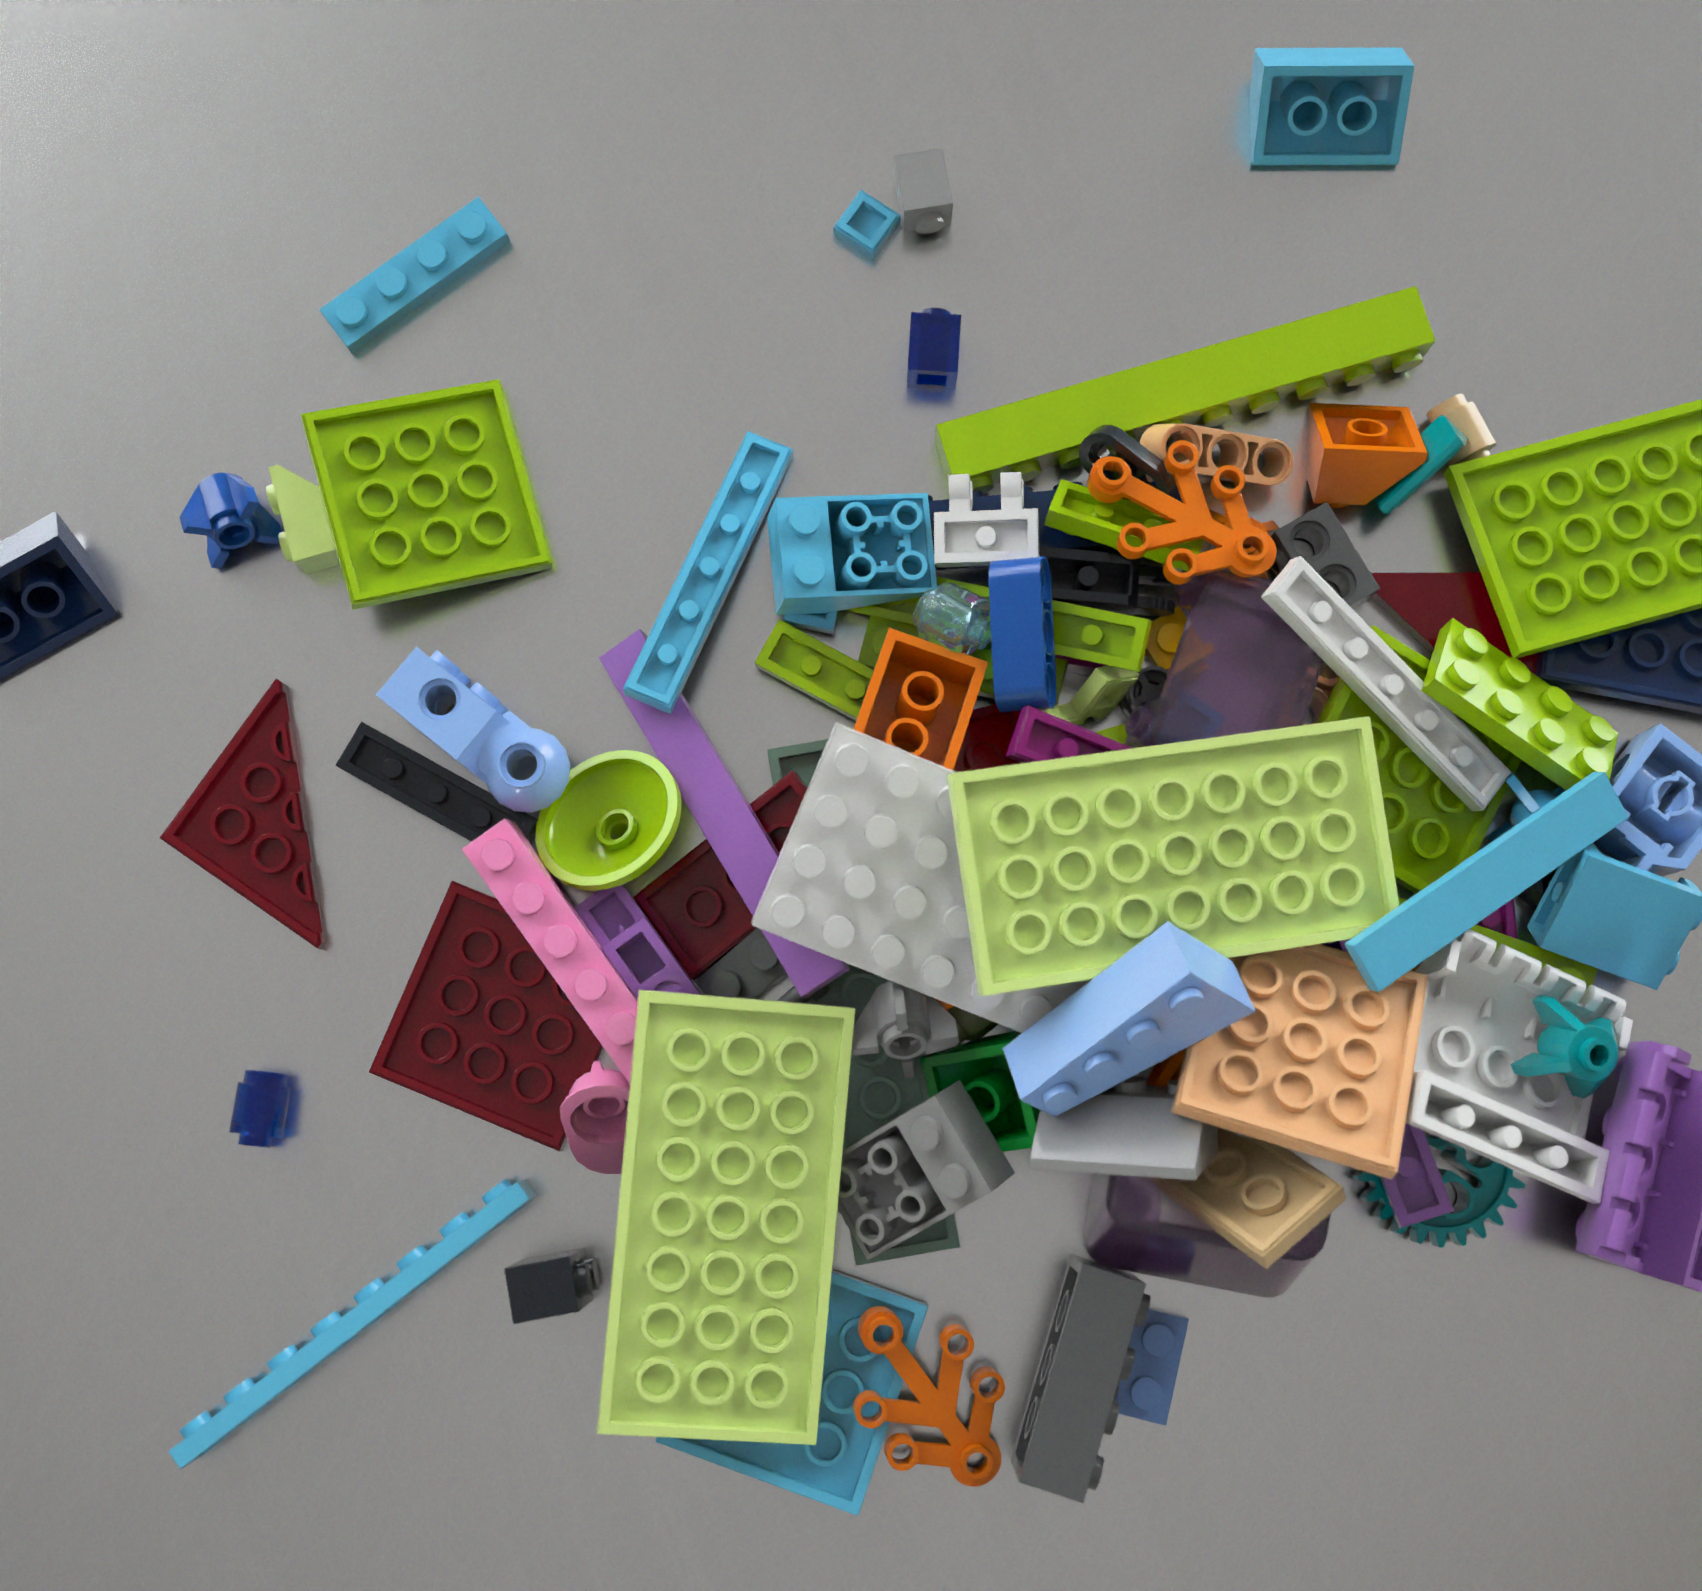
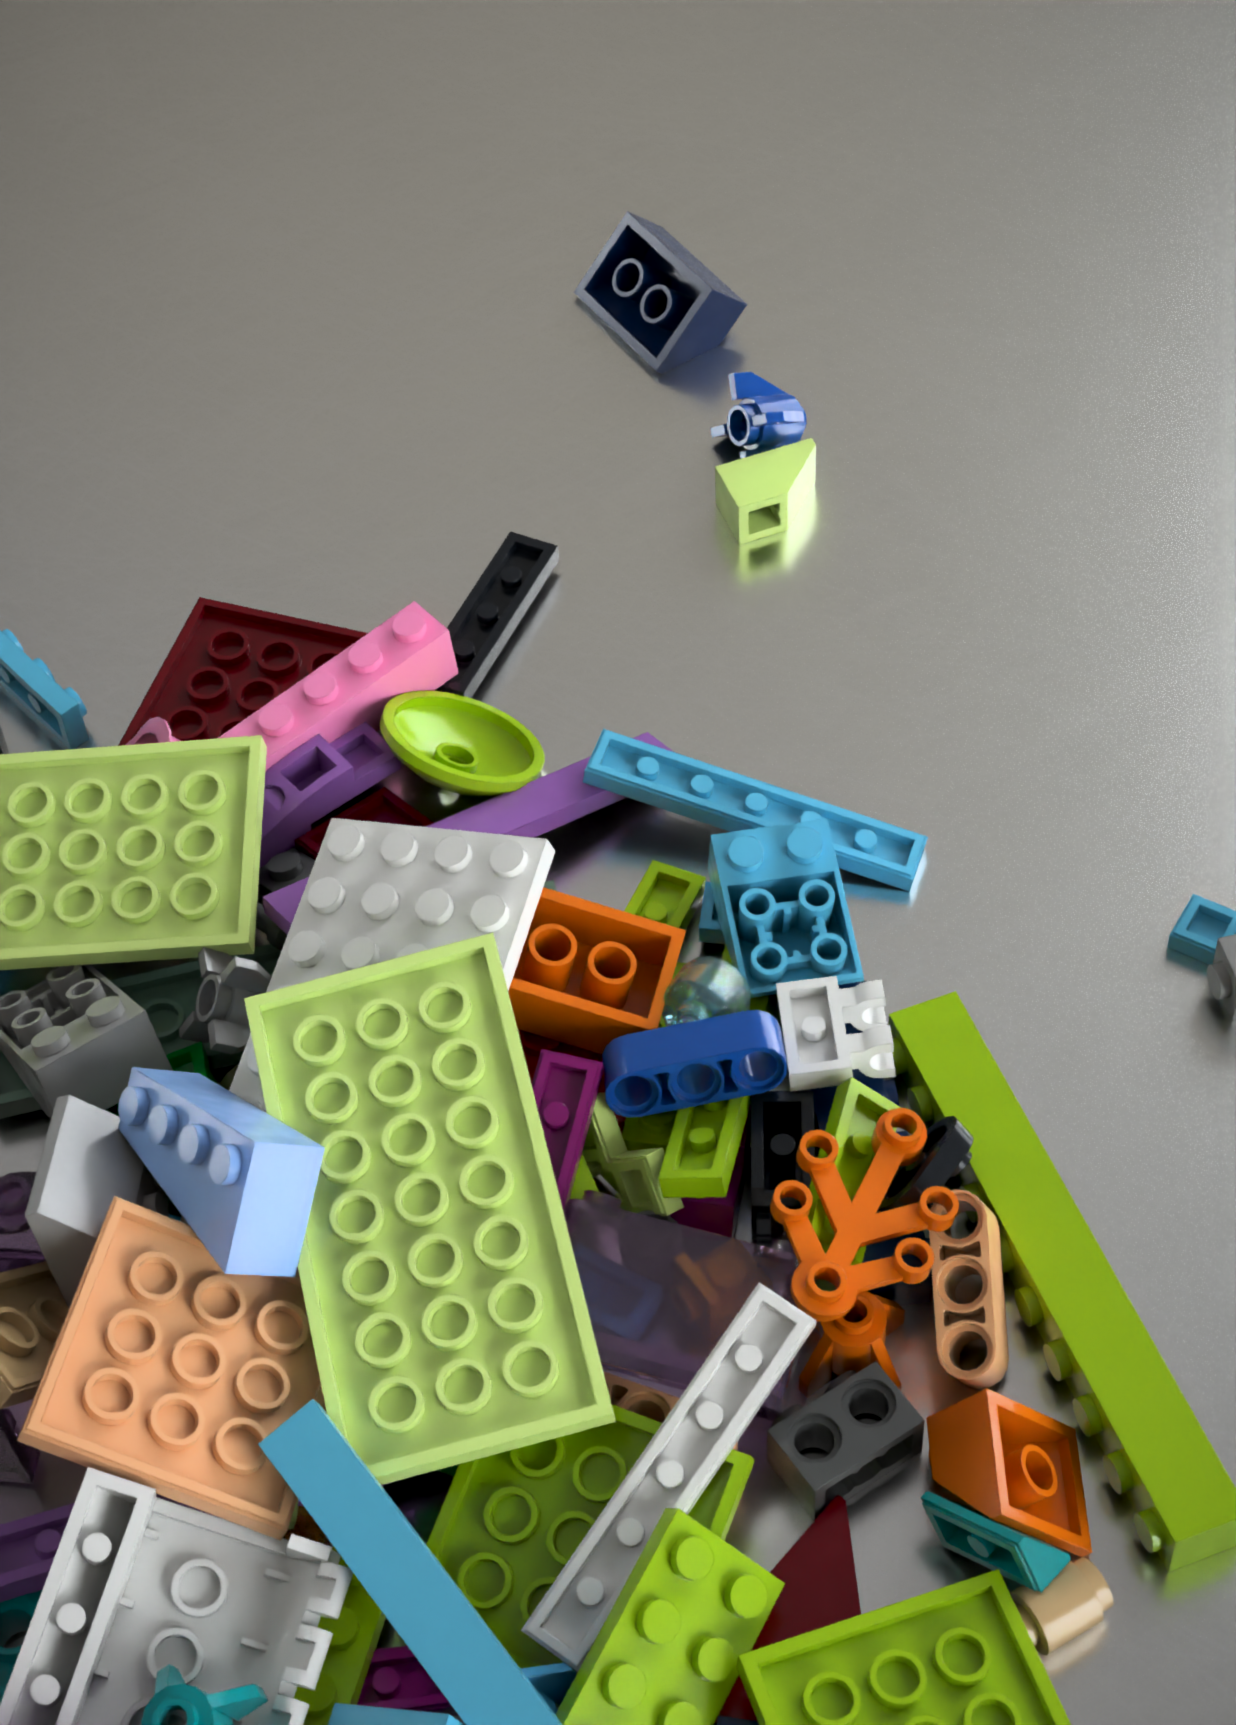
camera: 85 degrees right, 30 degrees down
dark red tile [160,679,327,950] -> none
clear blue brick [229,1070,291,1148] -> none
lime tile [301,379,553,610] -> none
medium azure plate [319,196,510,354] -> none
light blue brick [376,647,570,813] -> none
clear blue brick [907,308,961,390] -> none

